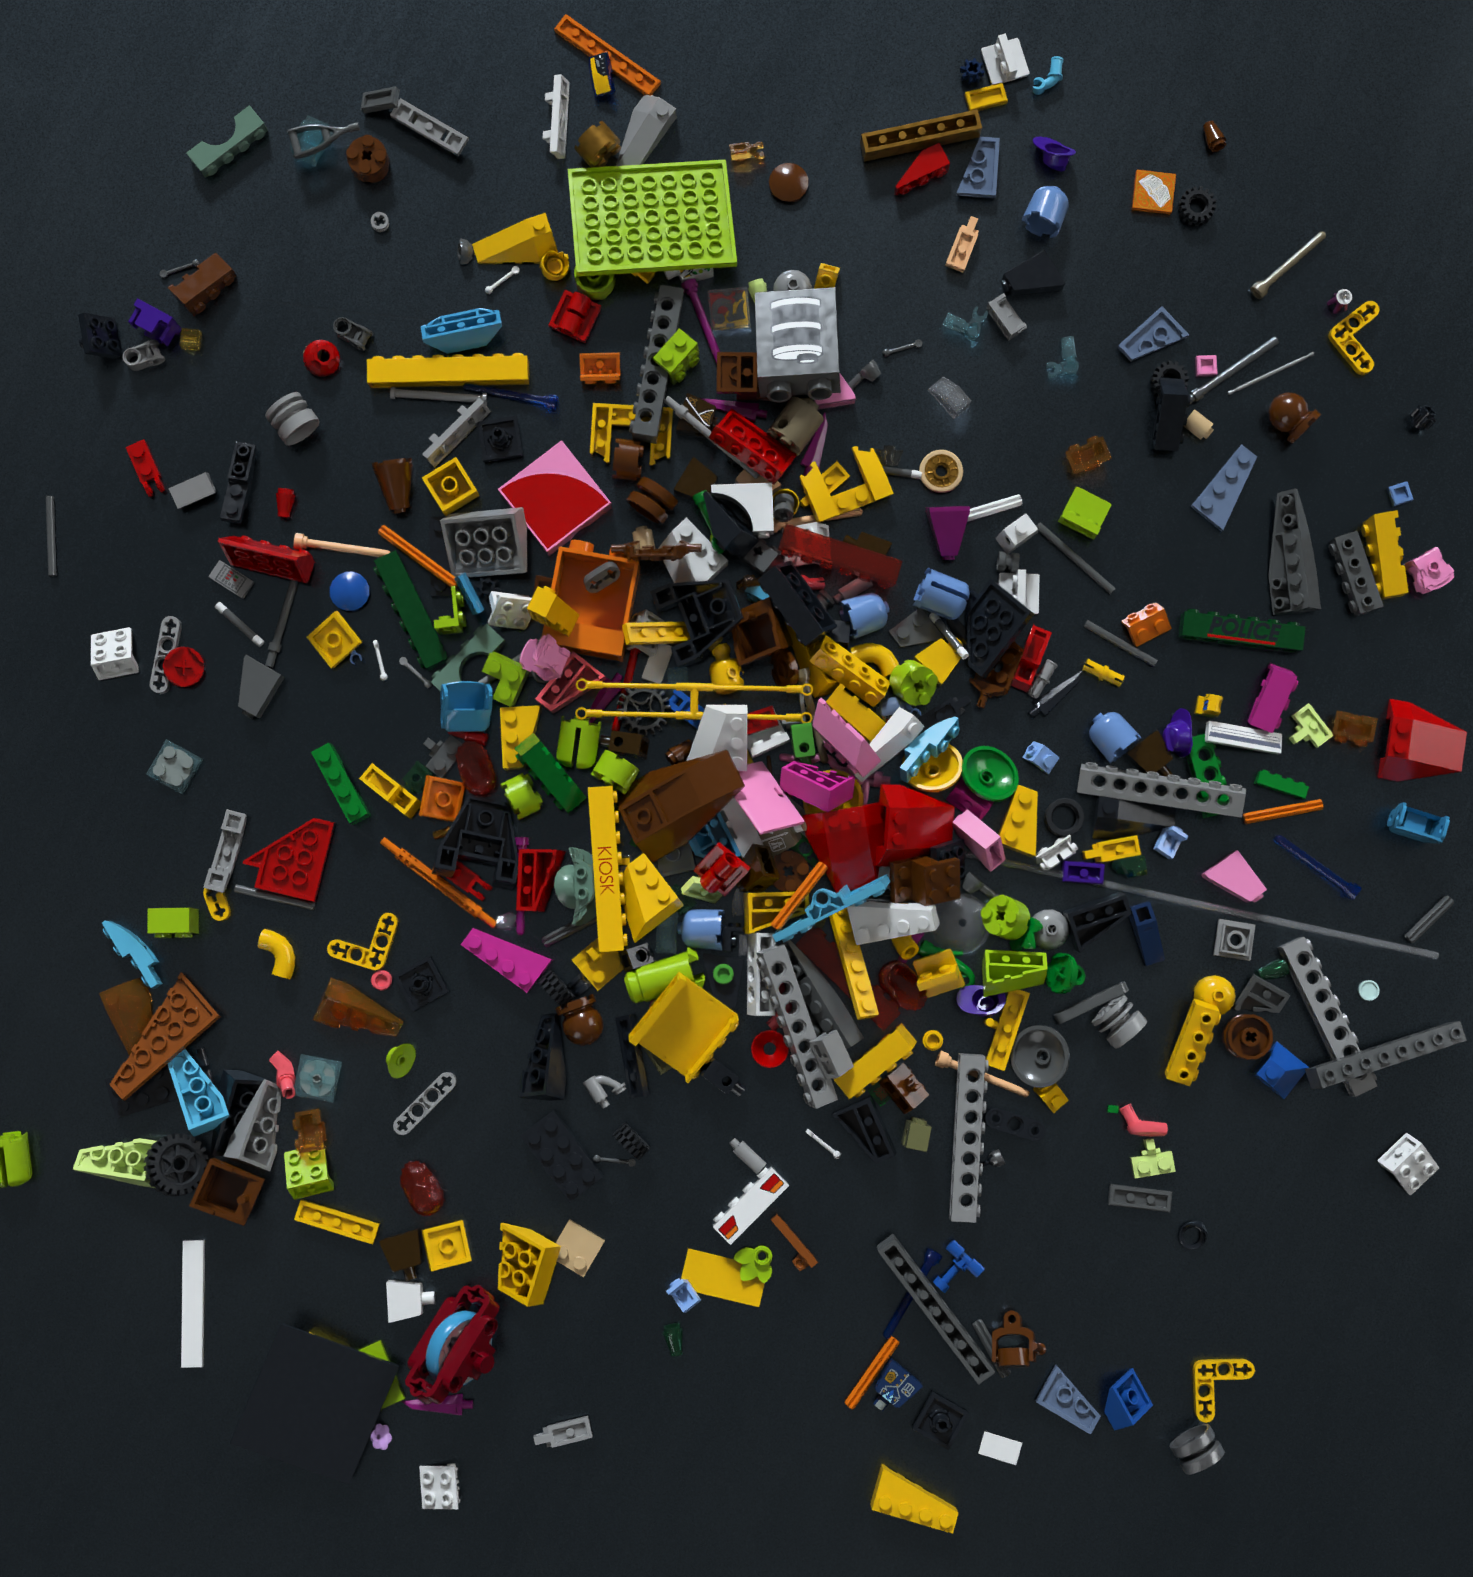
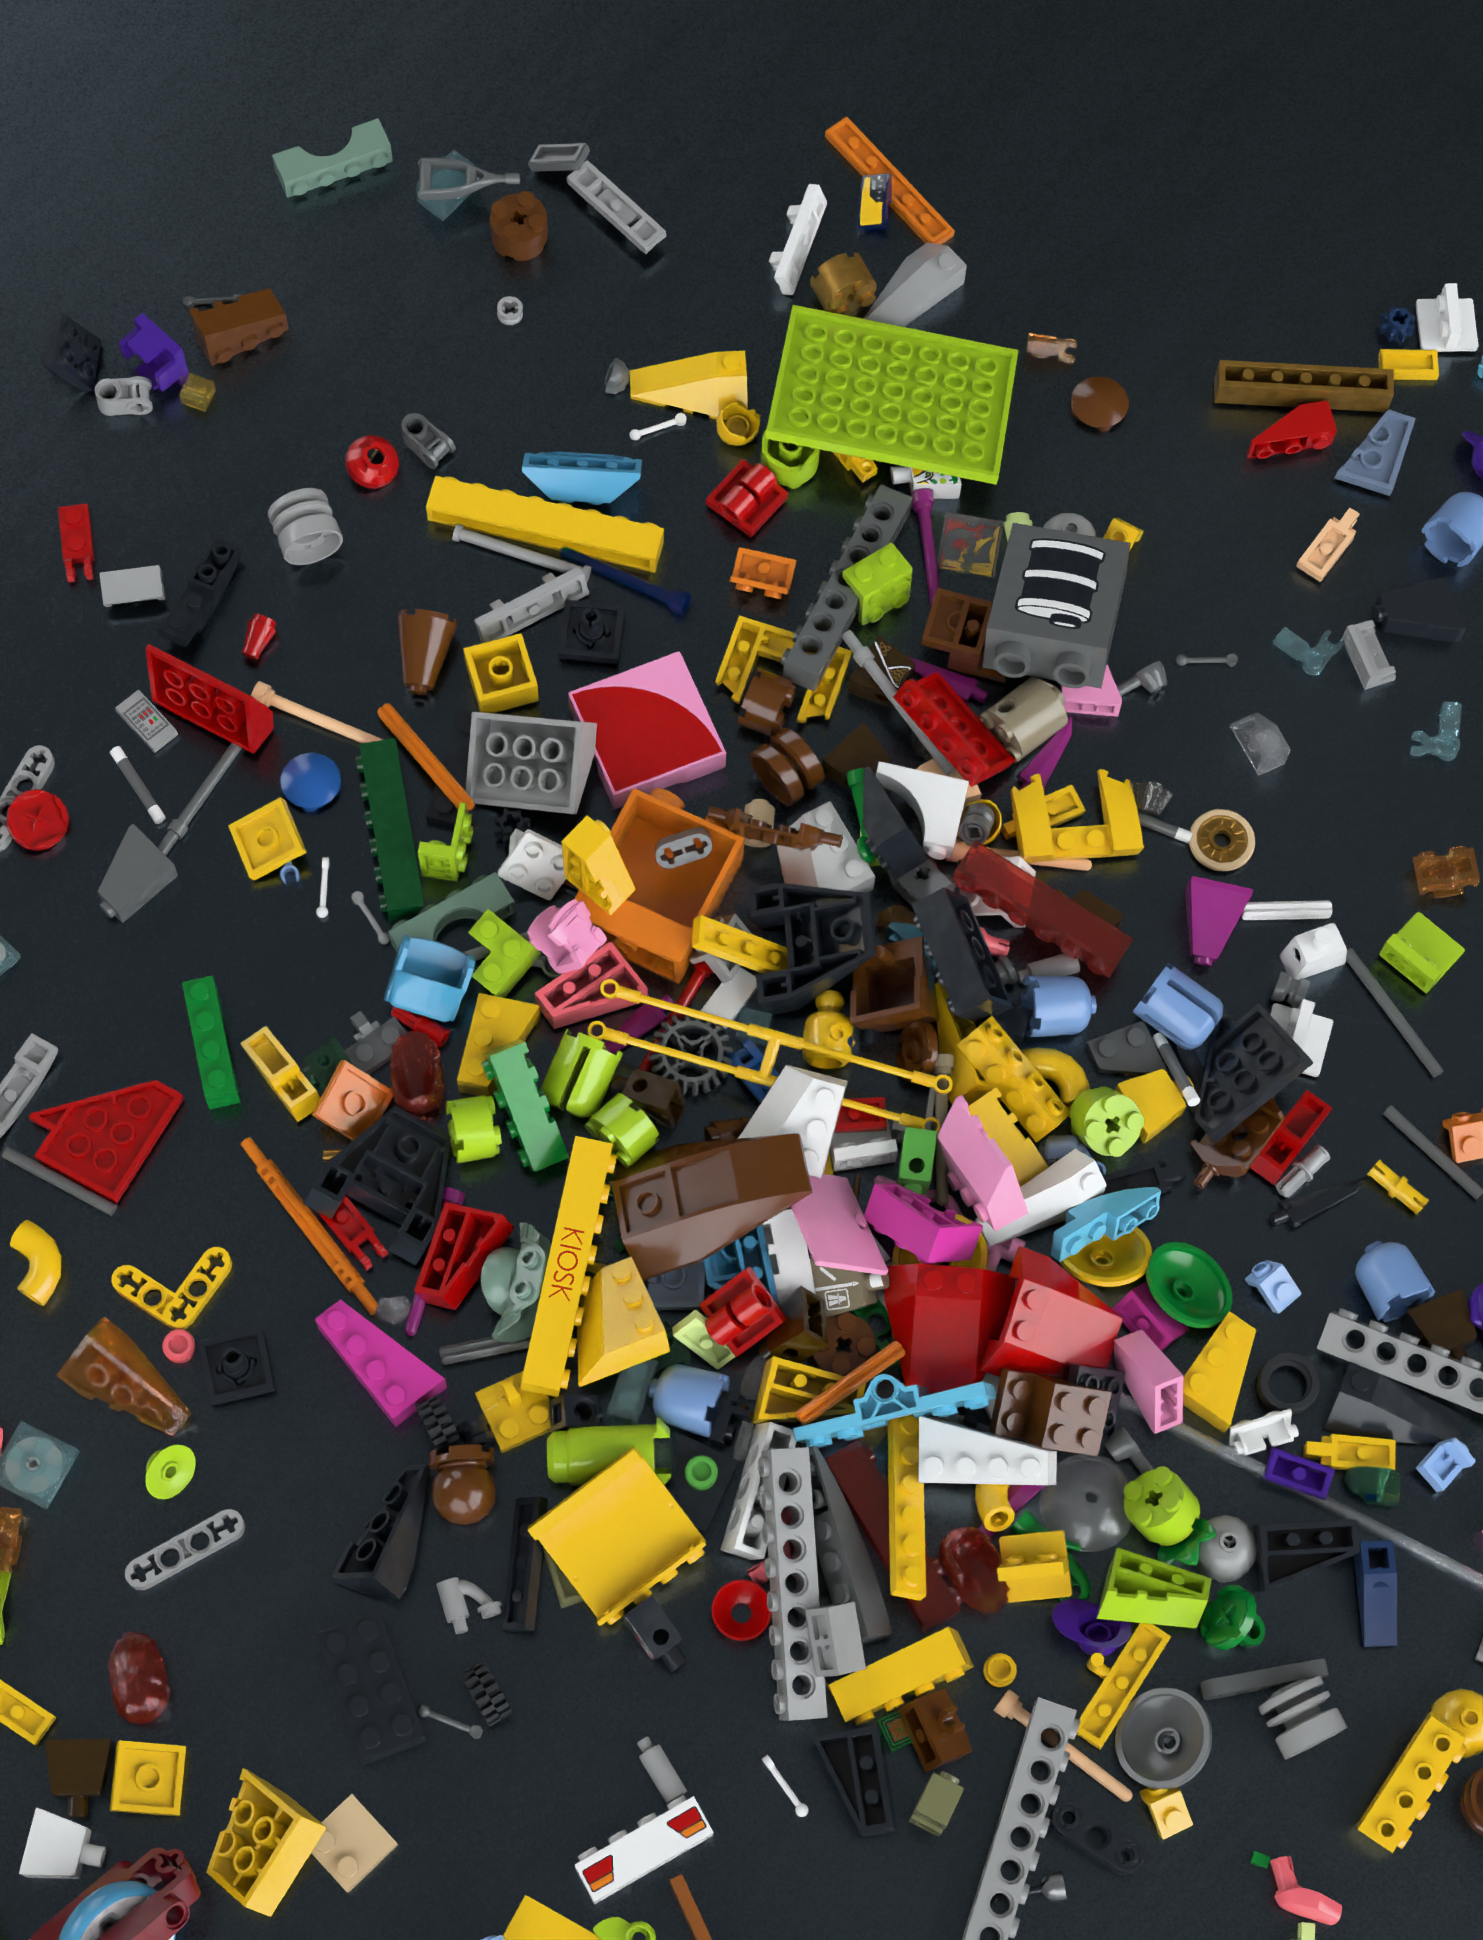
camera: 15 degrees right, 15 degrees down
dark azure slope [454,572,484,615] -> none

